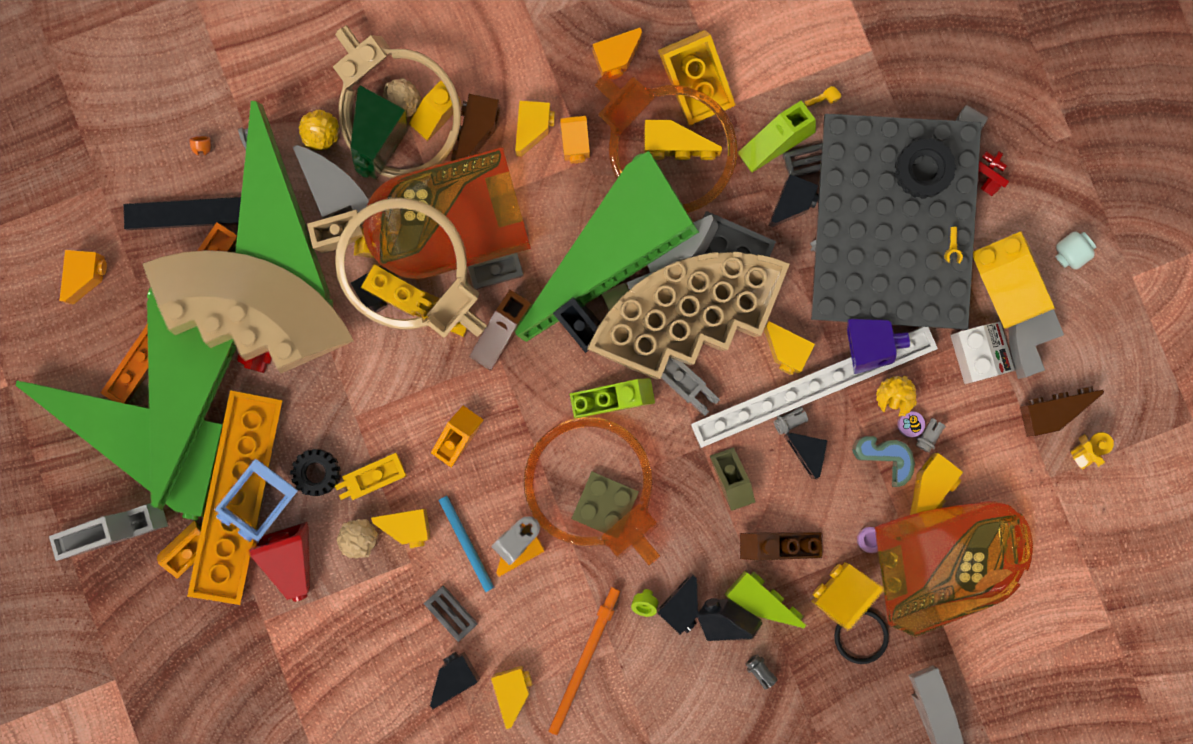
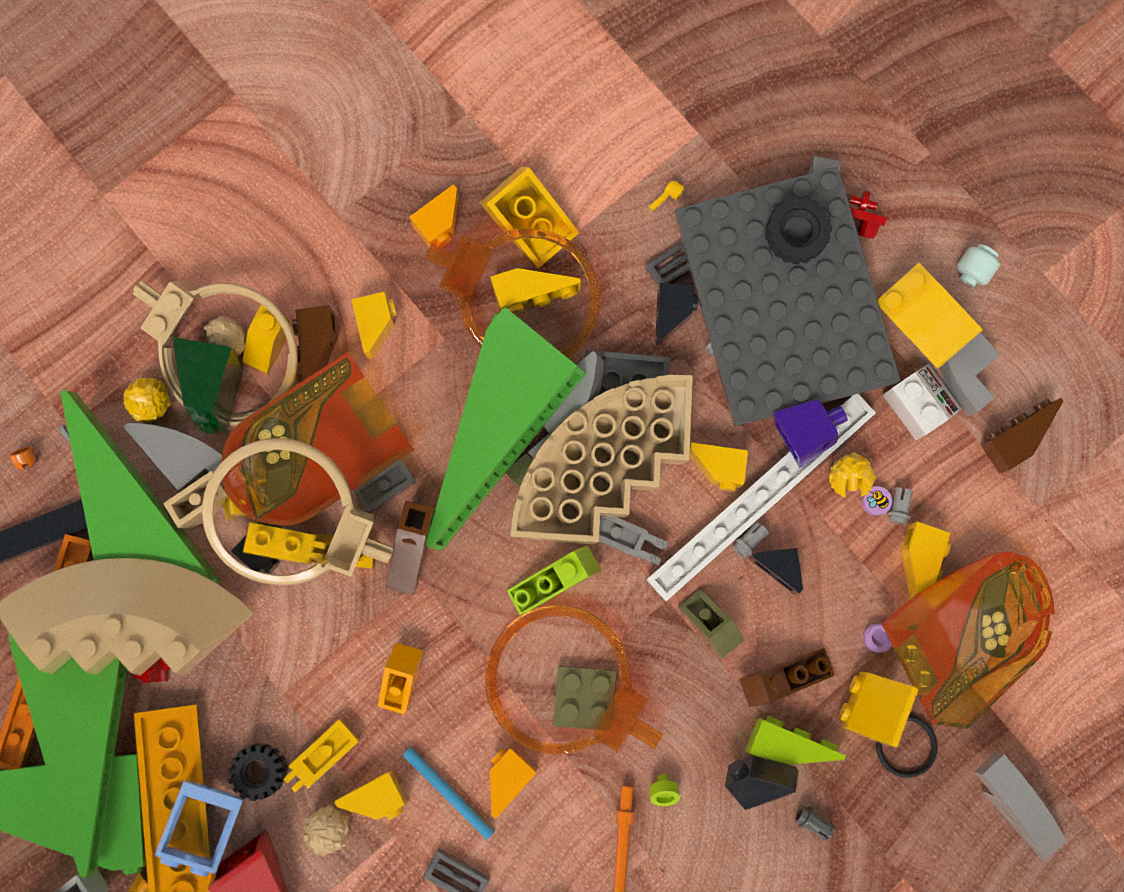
camera: 20 degrees left, 5 degrees down
light grey piece [491,516,540,565] -> none
black slope [553,297,601,353] -> none
light orange slope [560,116,590,164] -> none
black slope [657,573,698,635] -> none
lime slope [738,100,816,173] -> none
sand green animal [852,436,915,487] -> none
yellow hand [944,227,963,263] -> none
yellow hips [1070,432,1114,470] -> none

